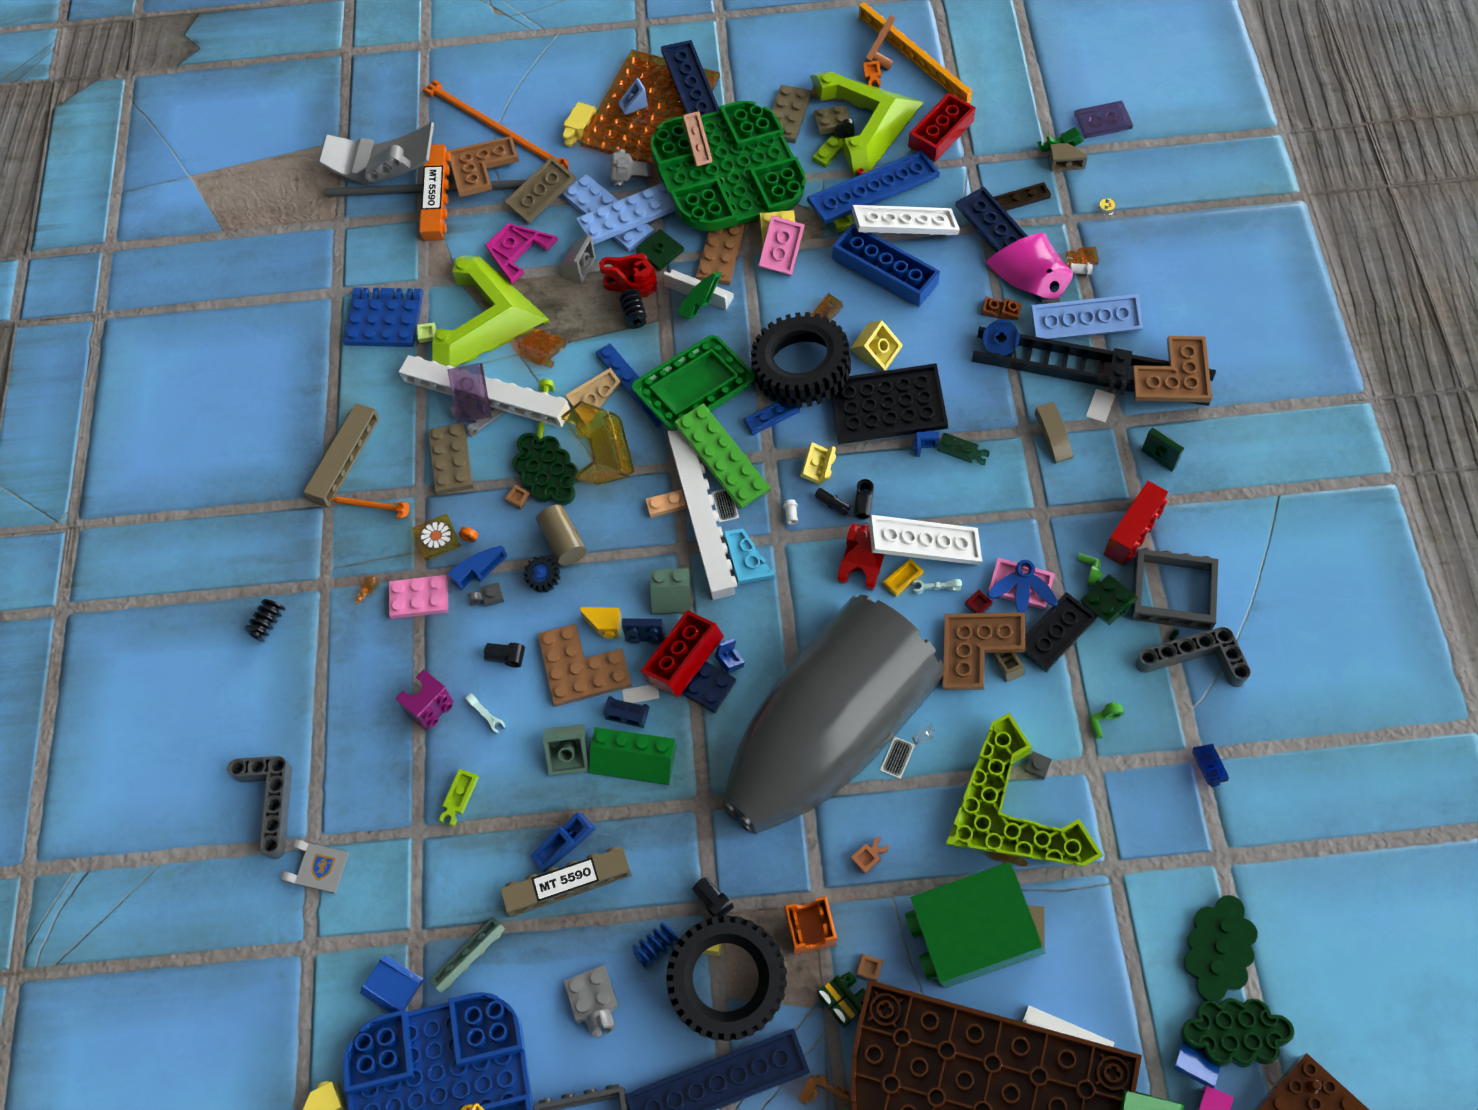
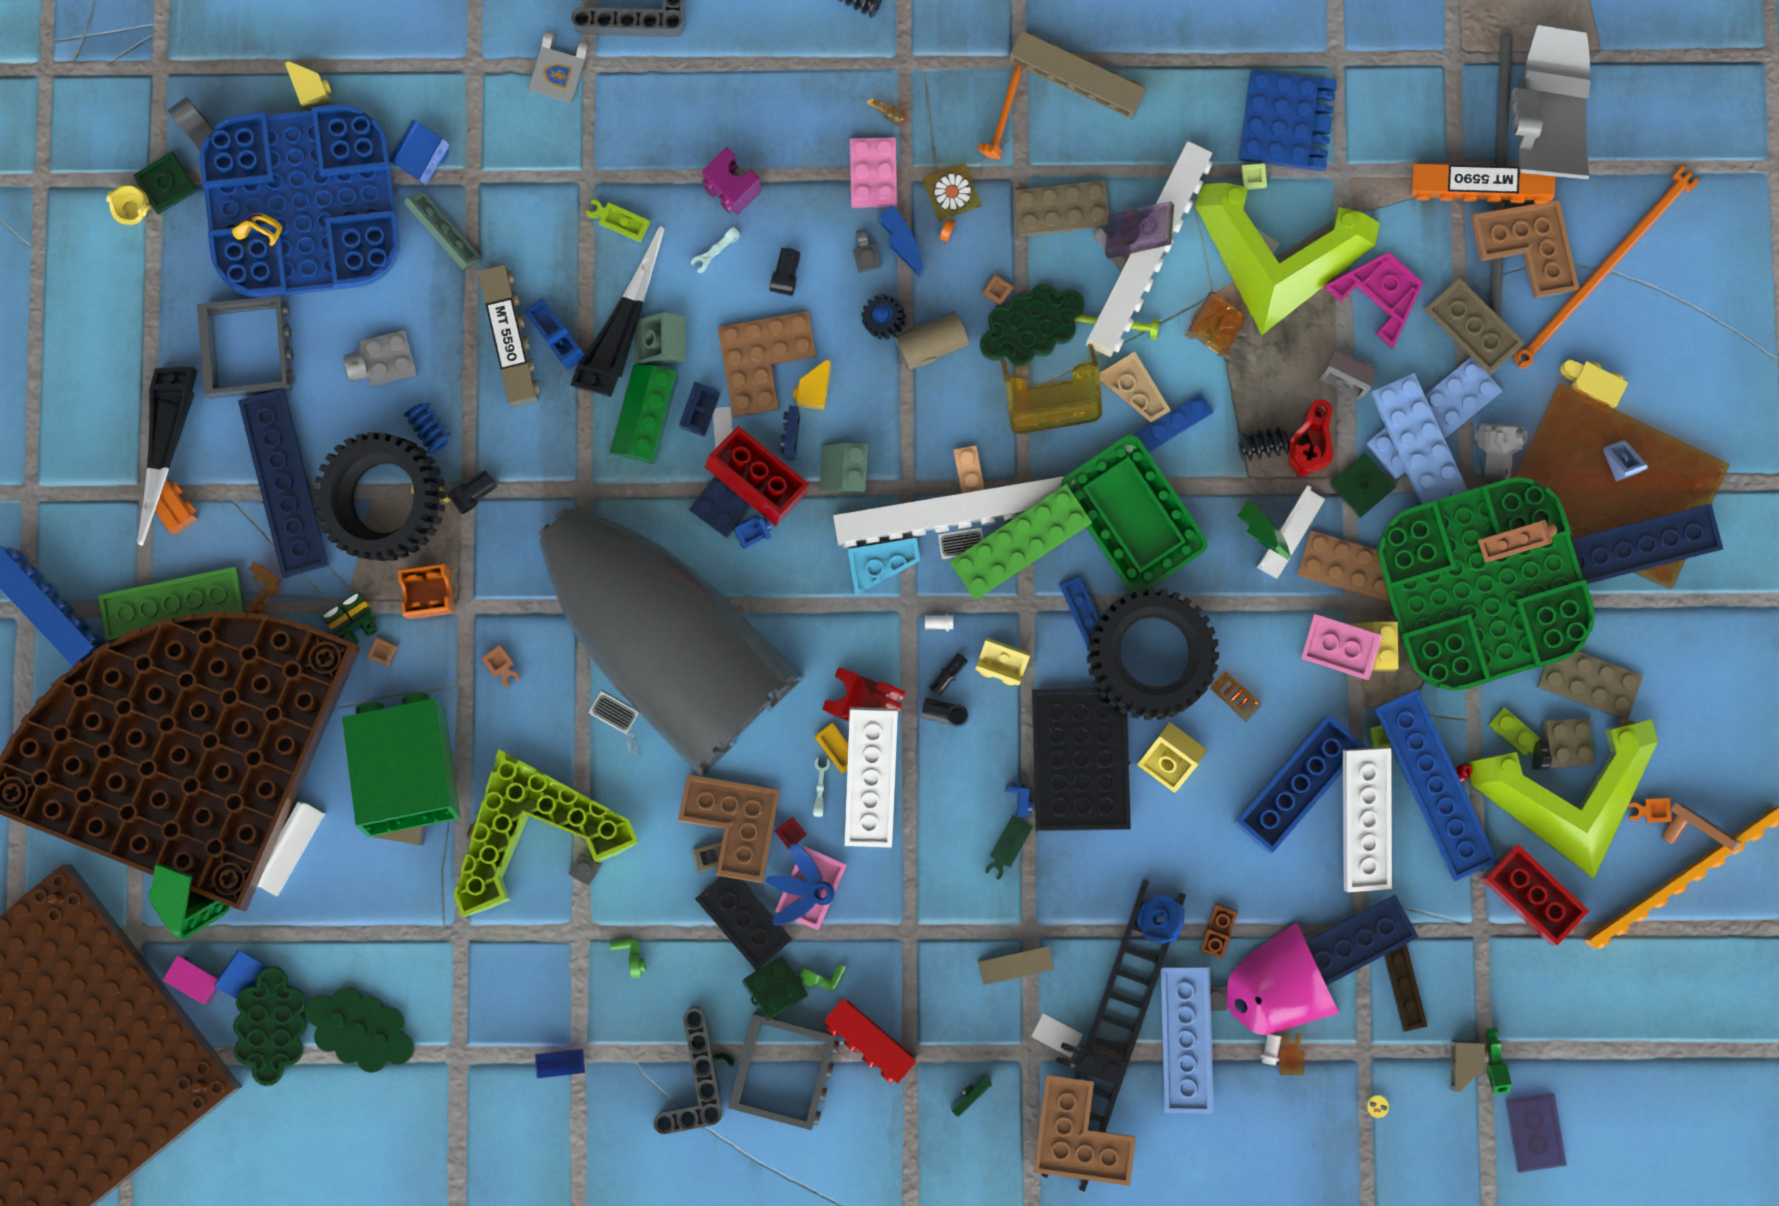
camera: 95 degrees right, 20 degrees up
none -> black plate [570,226,664,397]

